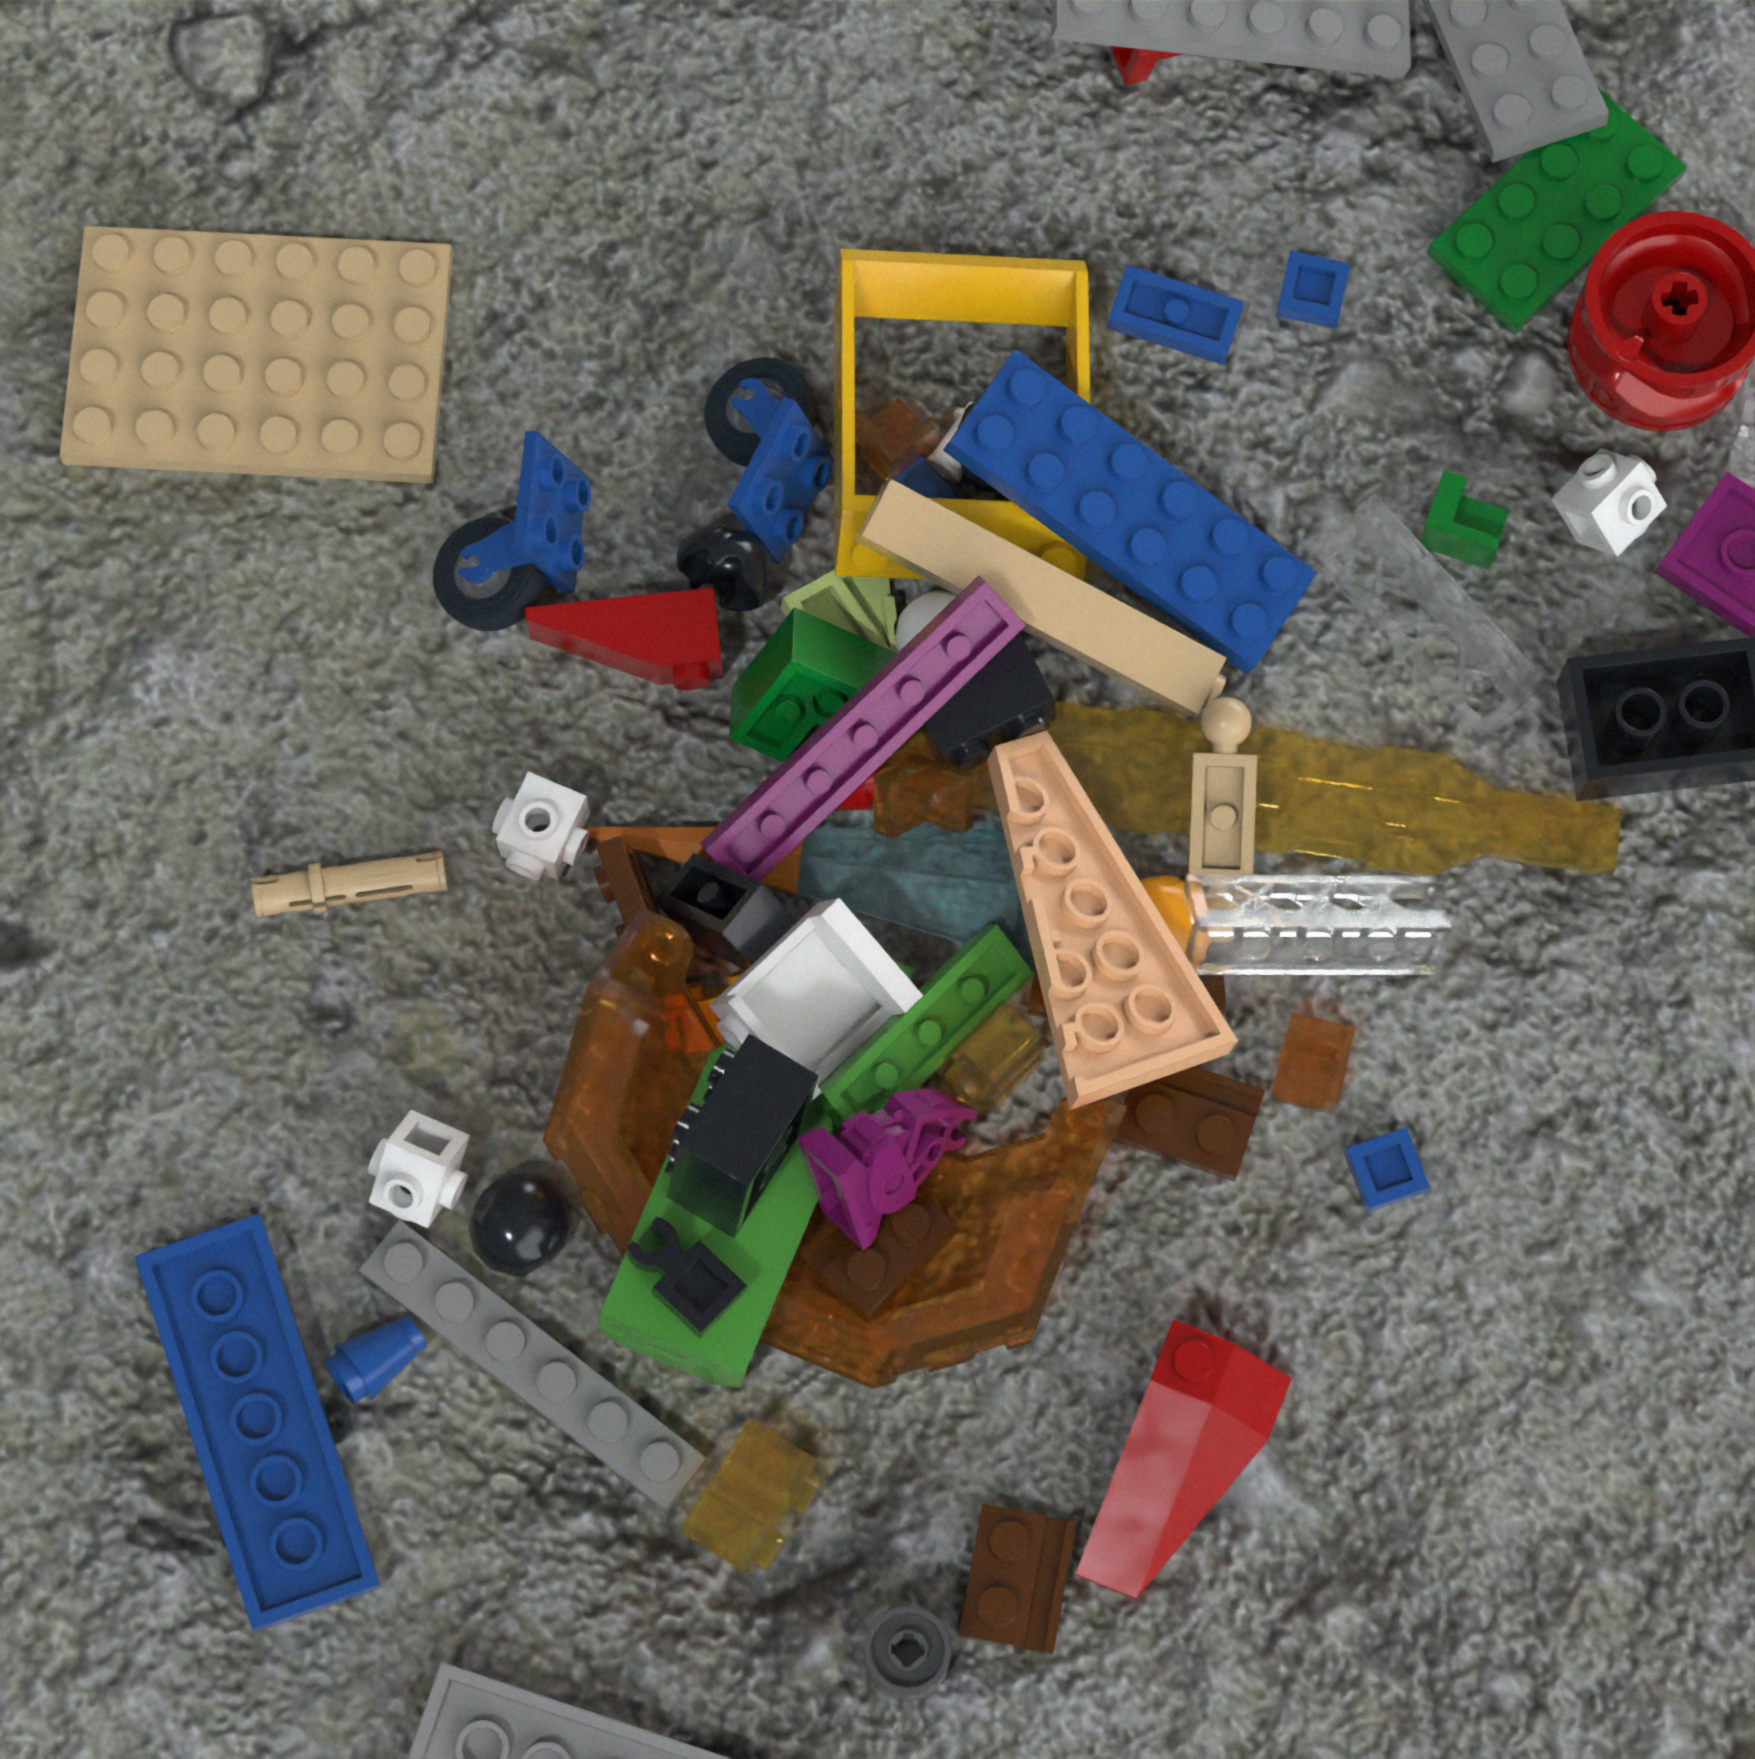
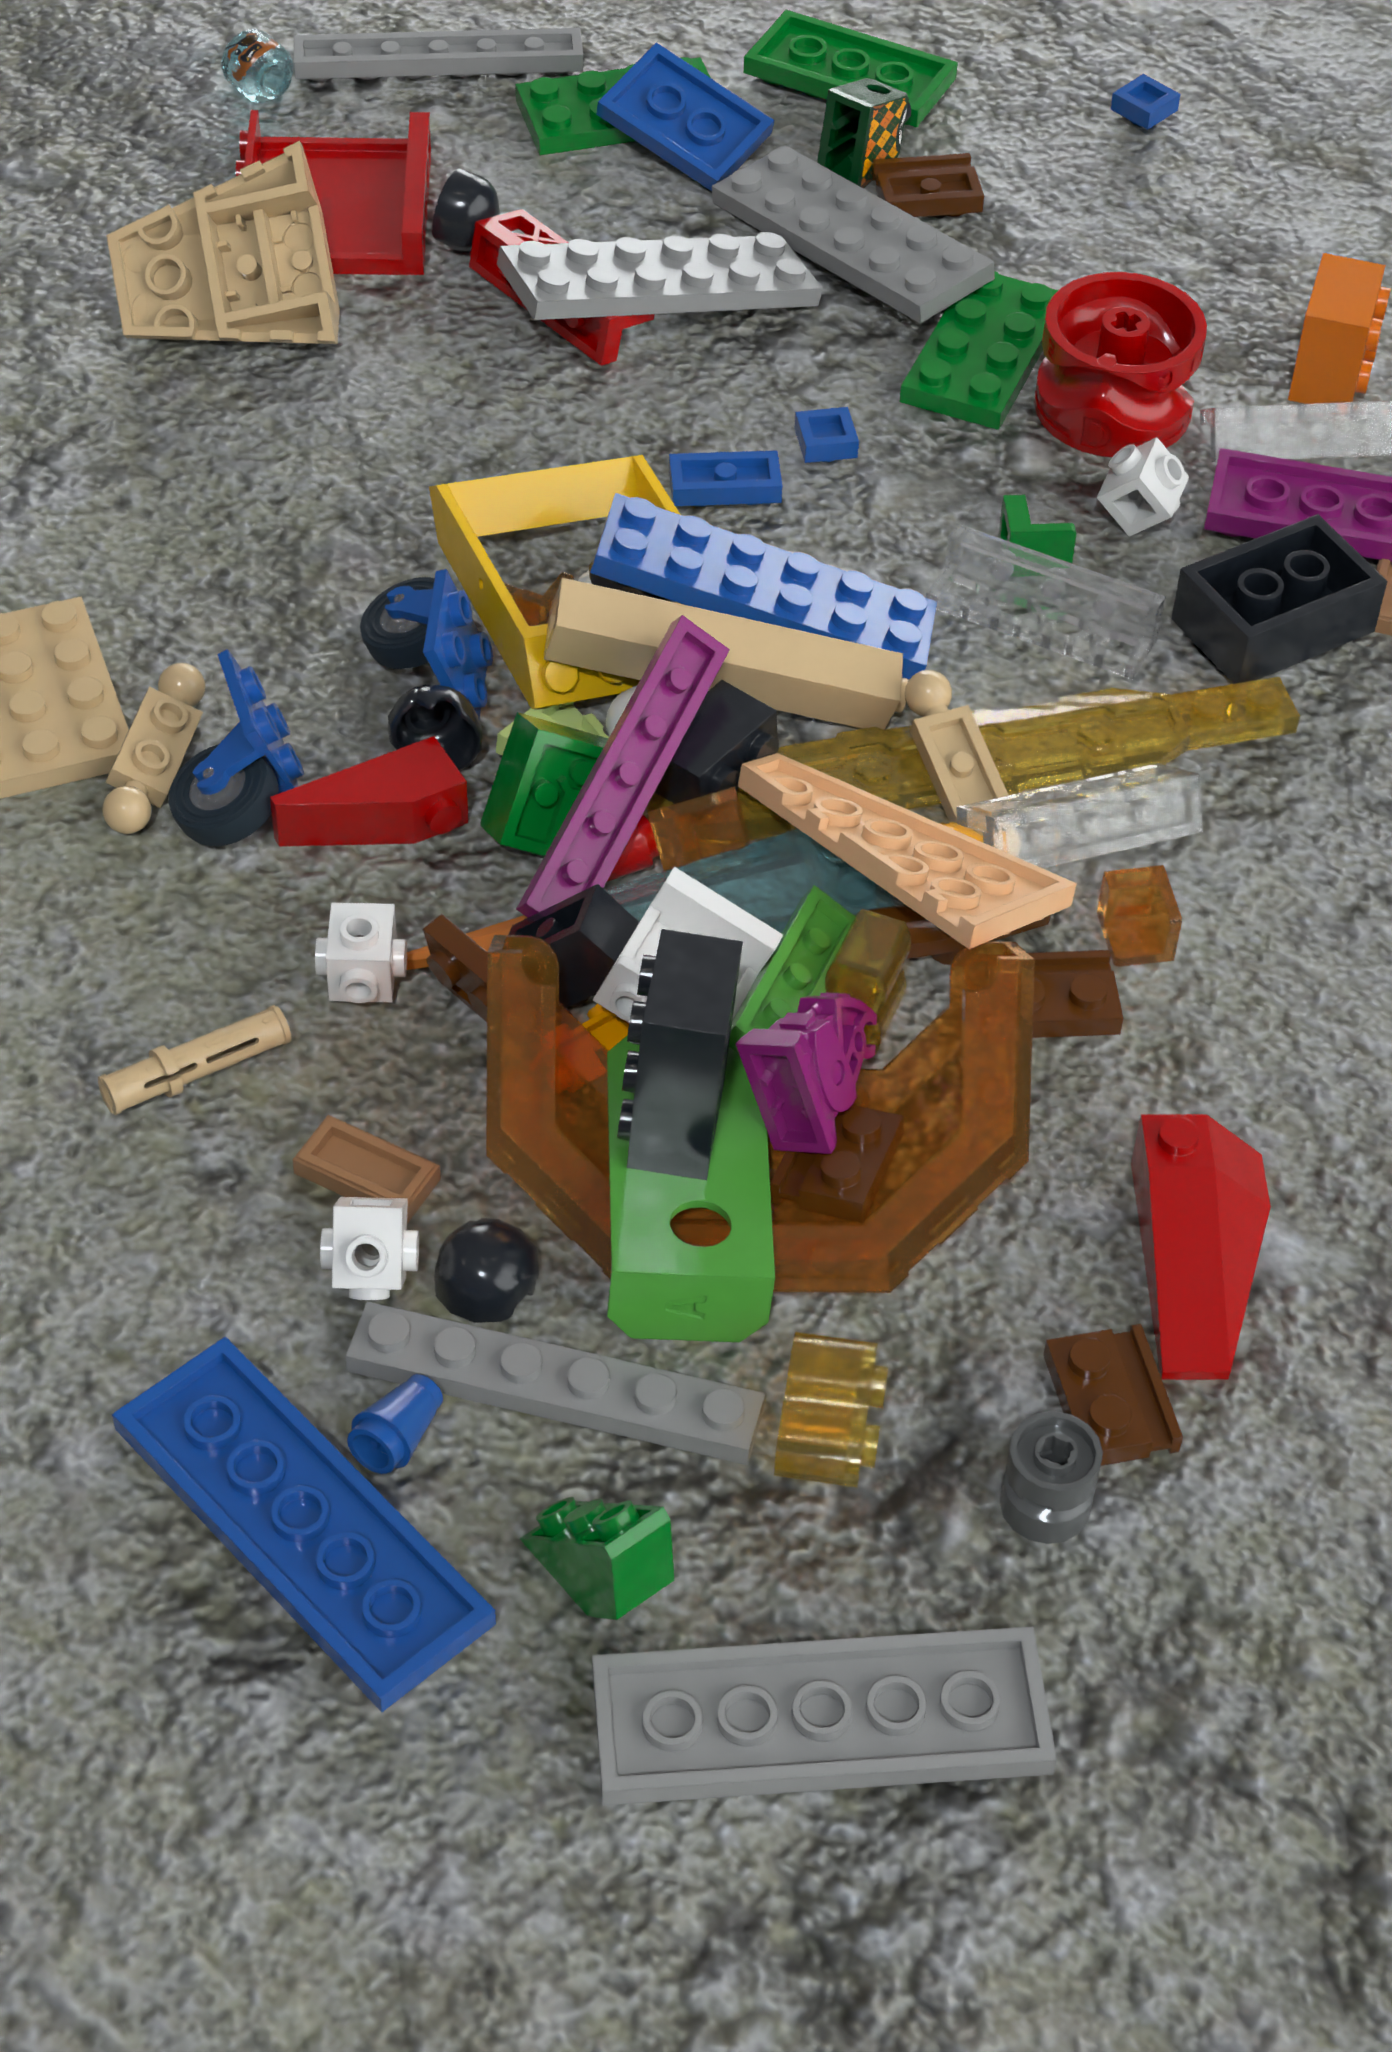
camera: 25 degrees left, 25 degrees down
black plate [626,1217,747,1338] -> none
blue plate [1344,1127,1430,1213] -> none
none -> tan plate [102,663,205,834]
none -> medium nougat tile [292,1115,441,1224]
none -> green slope [519,1497,675,1620]

